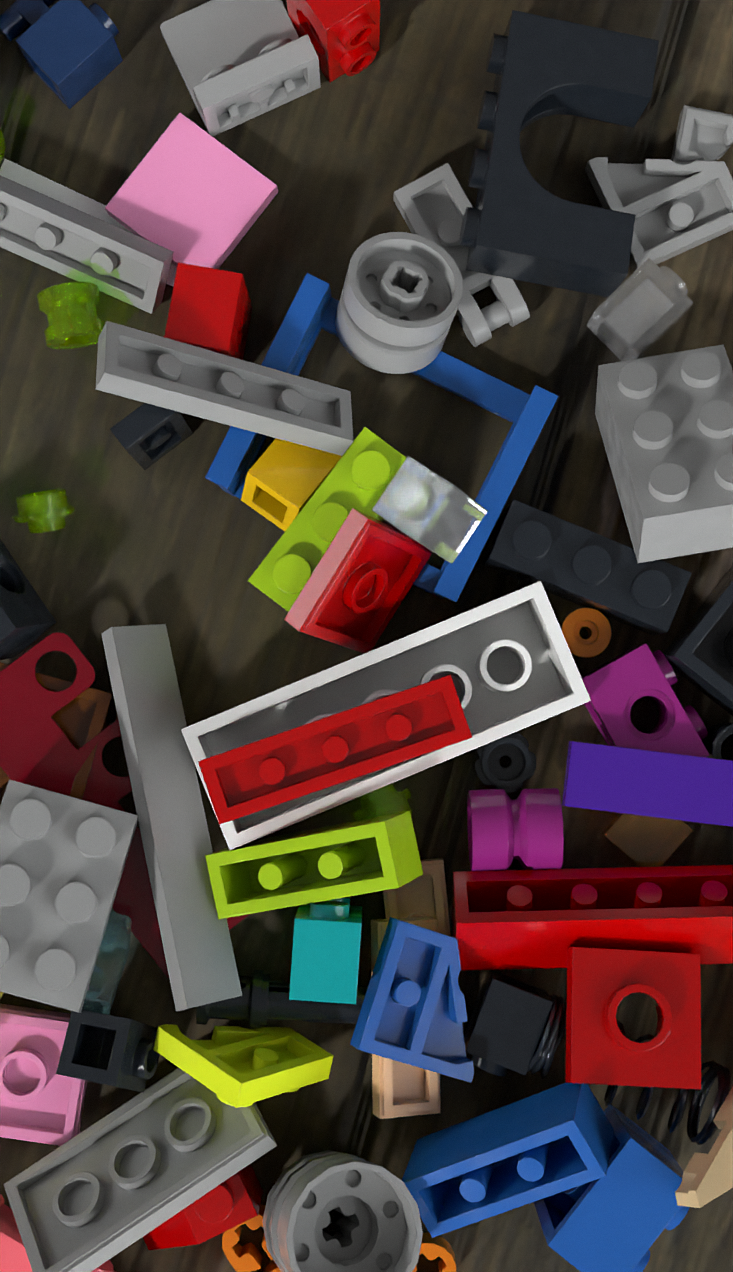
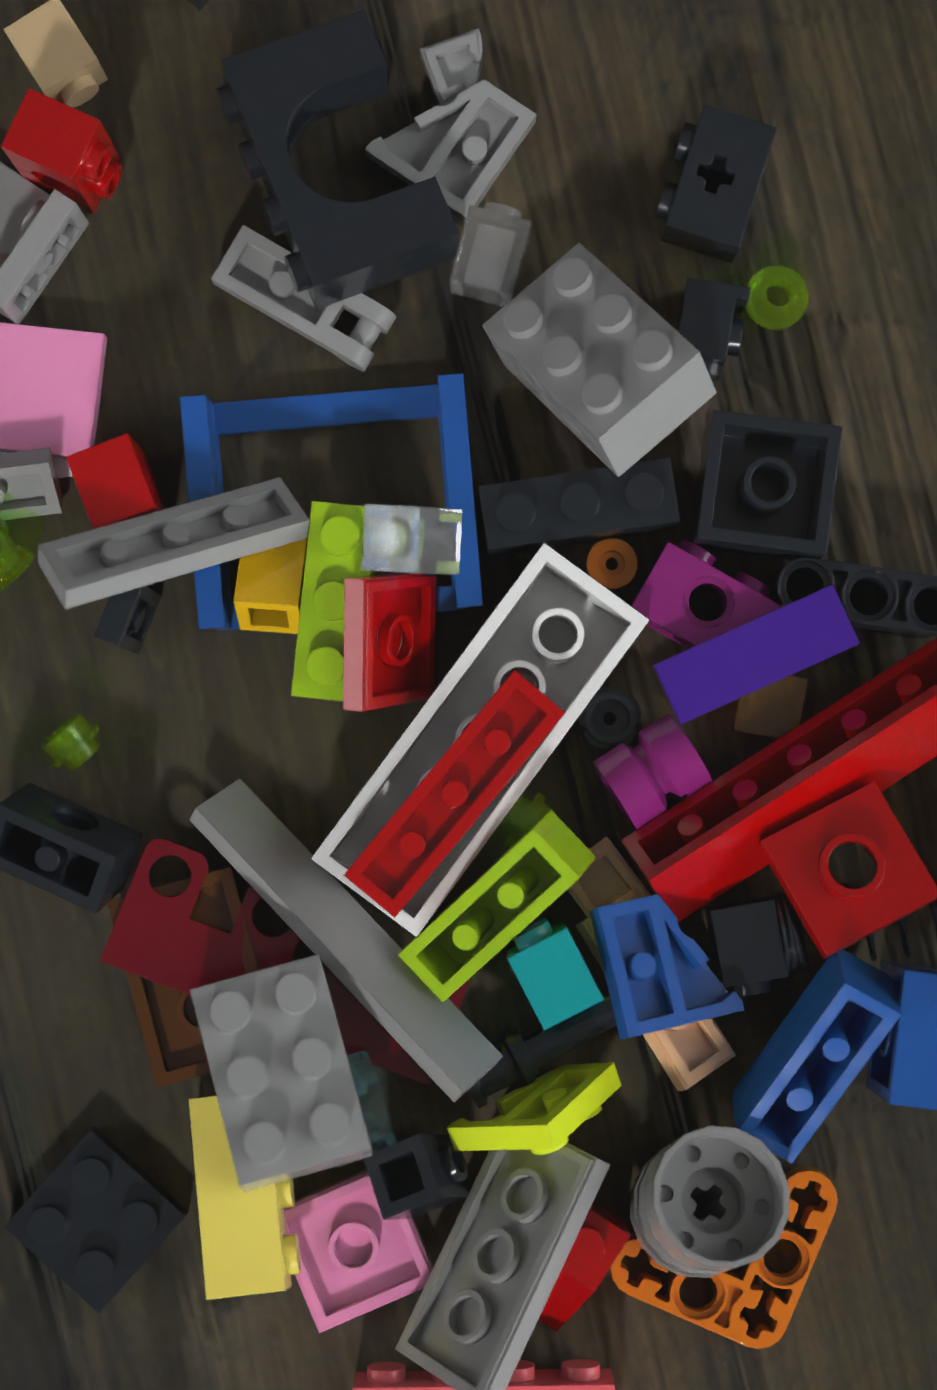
camera: 30 degrees left, 0 degrees up
light grey wheel [335,232,463,374] -> none

